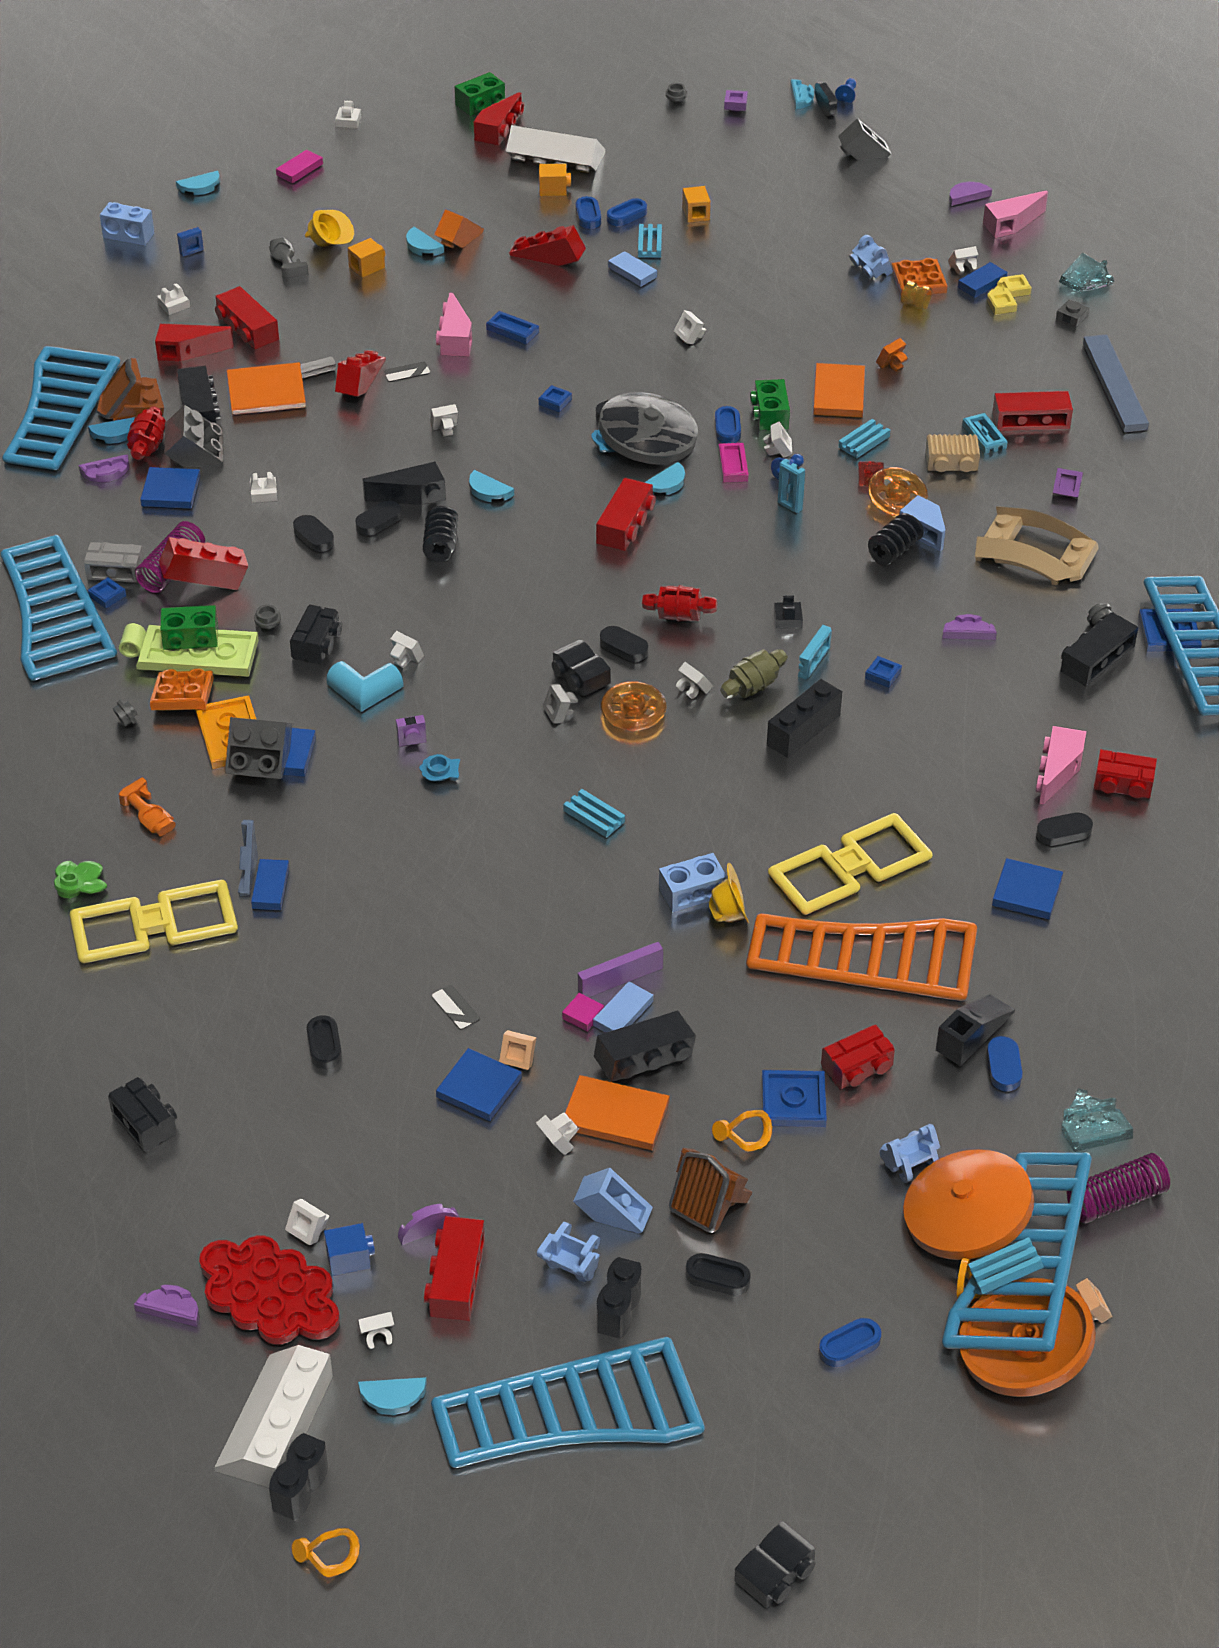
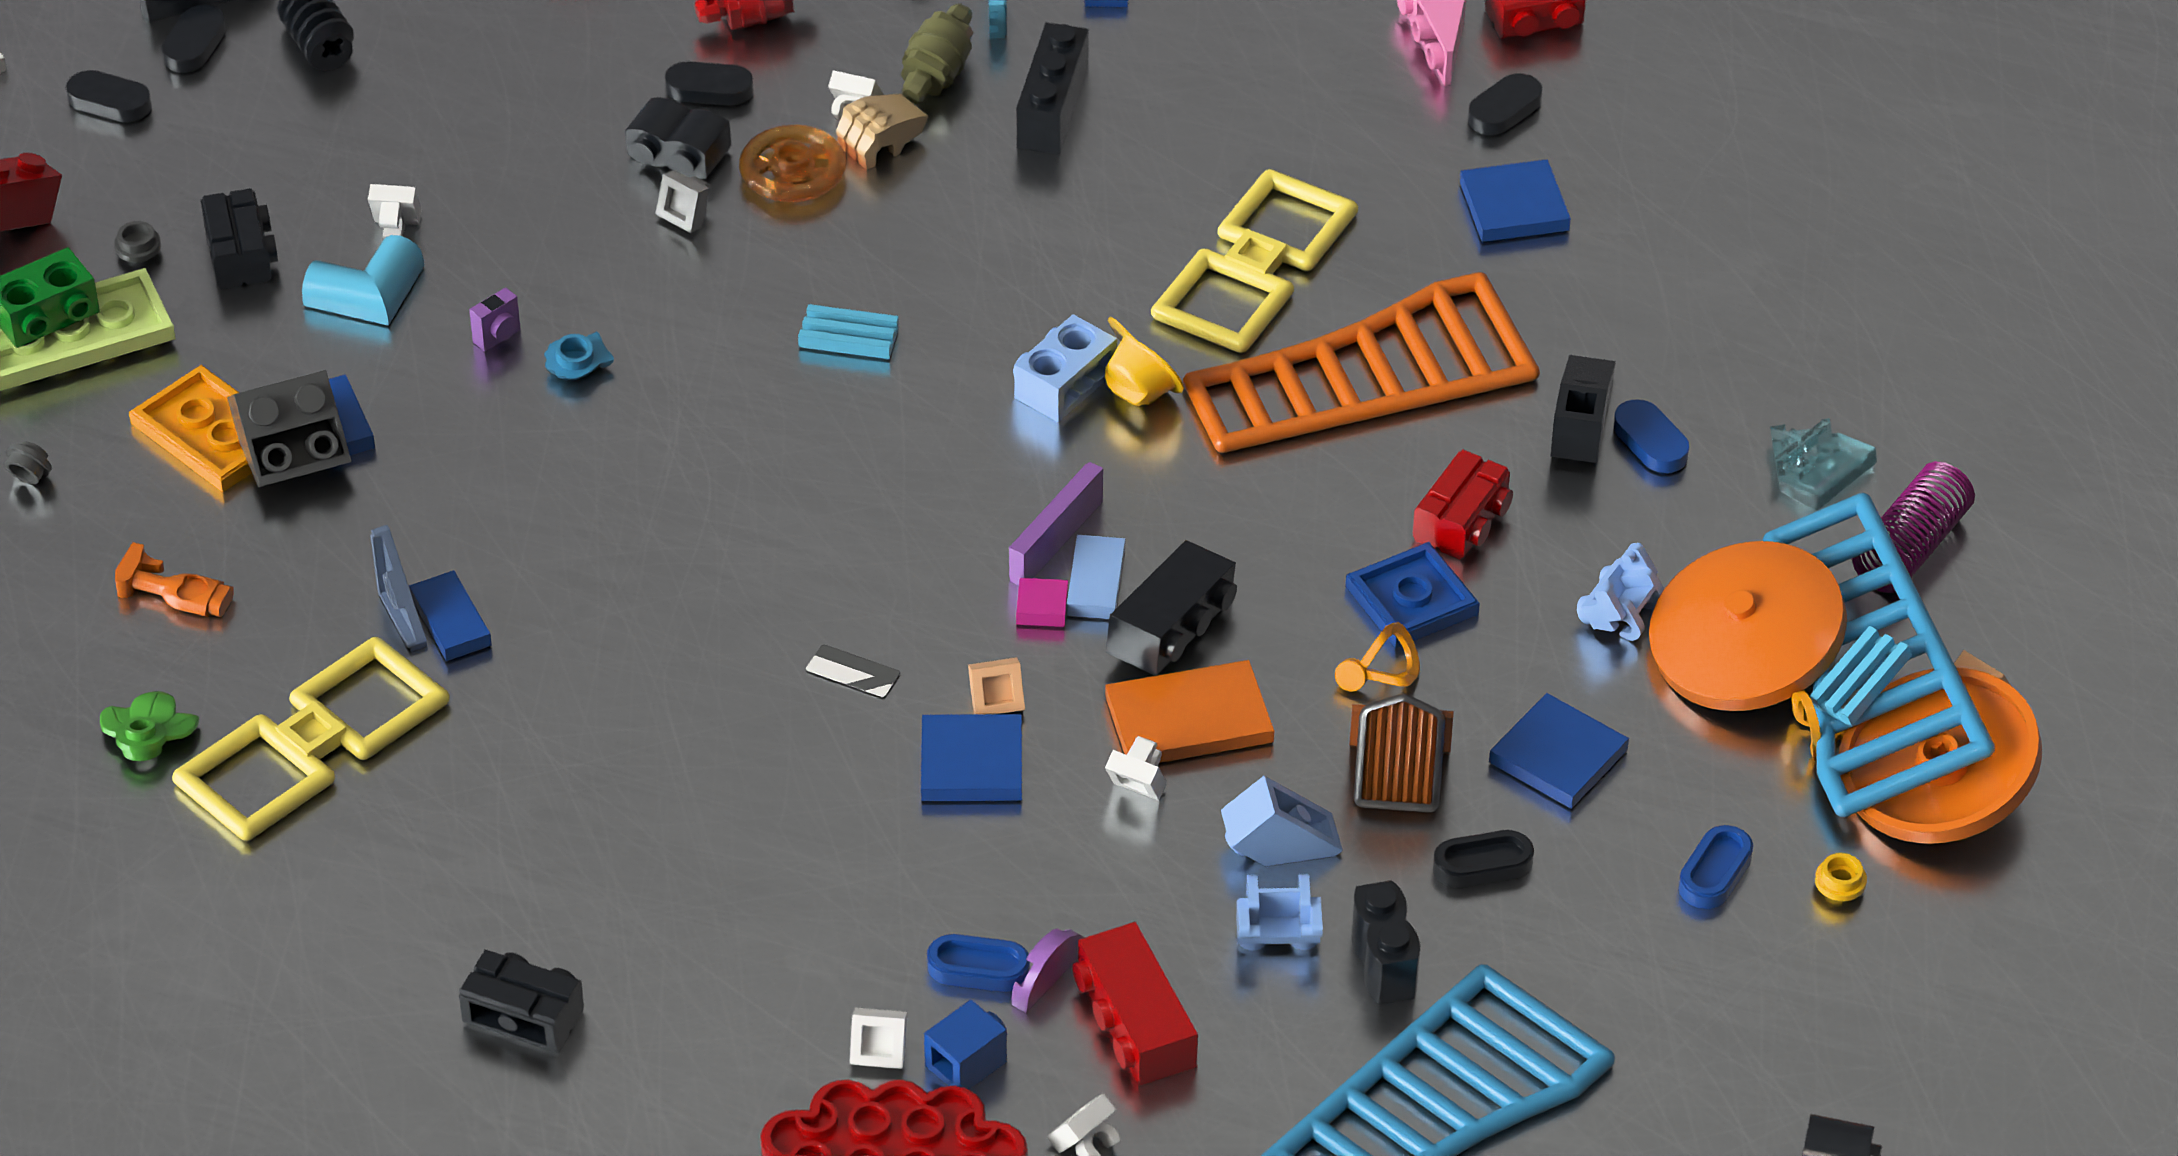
camera: 30 degrees left, 0 degrees up
orange tile [150,669,214,710] -> none
black tile [306,1015,342,1069] -> none
none -> tan hand [836,94,928,170]
none -> blue tile [927,934,1030,992]
none -> blue tile [1489,693,1629,809]
none -> yellow plate [1815,853,1867,901]

